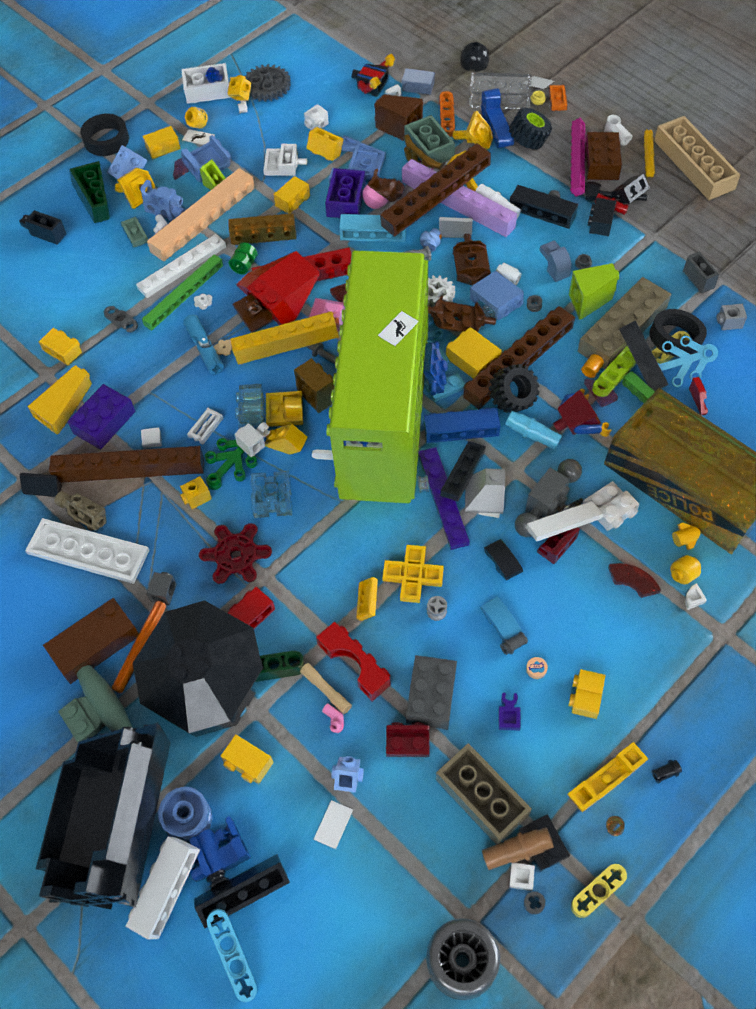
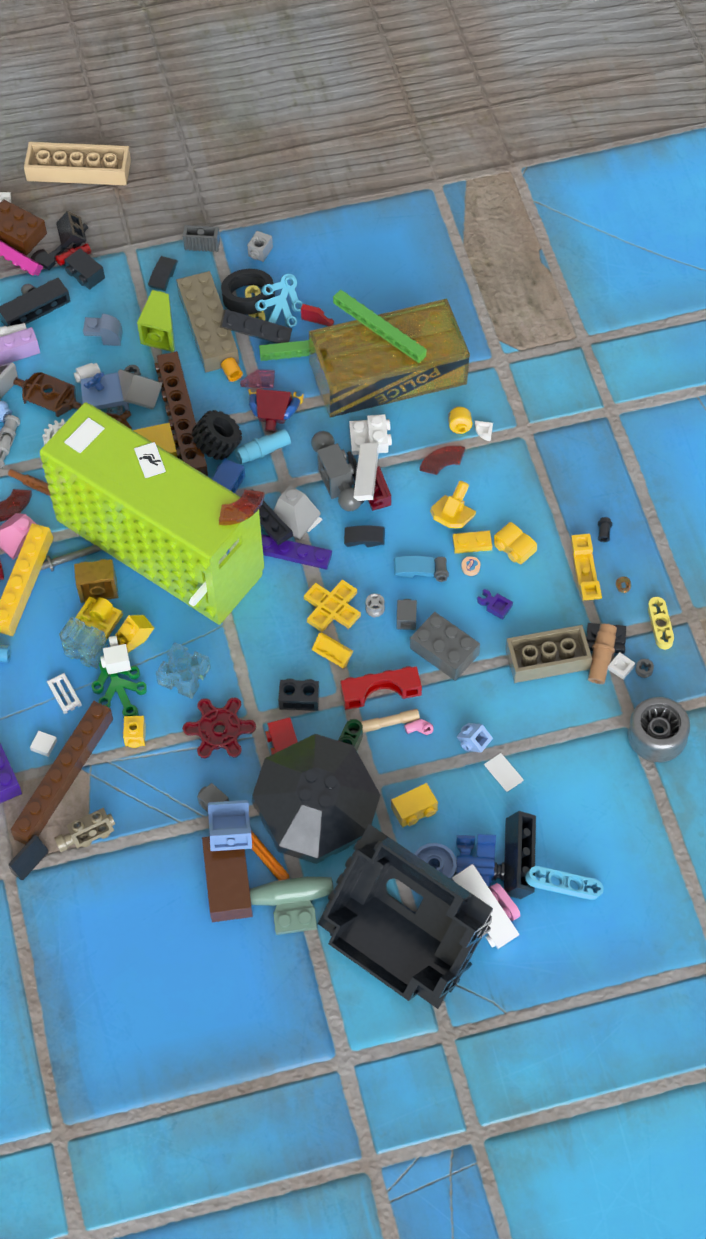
camera: 60 degrees left, 0 degrees up
white plate [25,518,149,584] -> none
dark red bracket [386,722,430,757] -> none
dark grey plate [575,254,592,269] -> none
lime piece [592,346,636,397] -> none
yellow axle [644,129,655,178] -> none
yellow piece [672,522,701,550] -> none
none -> white sticker [64,418,105,453]
none -> blue plant [83,372,105,392]
none -> light grey slope [118,369,162,409]
none -> black slope [148,256,178,291]
none -> medium blue panel [208,800,252,851]
none -> clear red tile [219,490,265,525]
none -> black brick [278,679,320,711]
none -> bright green piece [333,290,427,363]
none -> dark grey brick [397,599,417,630]
none -> yellow piece [430,481,476,528]
none -> yellow plate [453,530,492,554]
none -> bright pink plate [489,883,520,921]

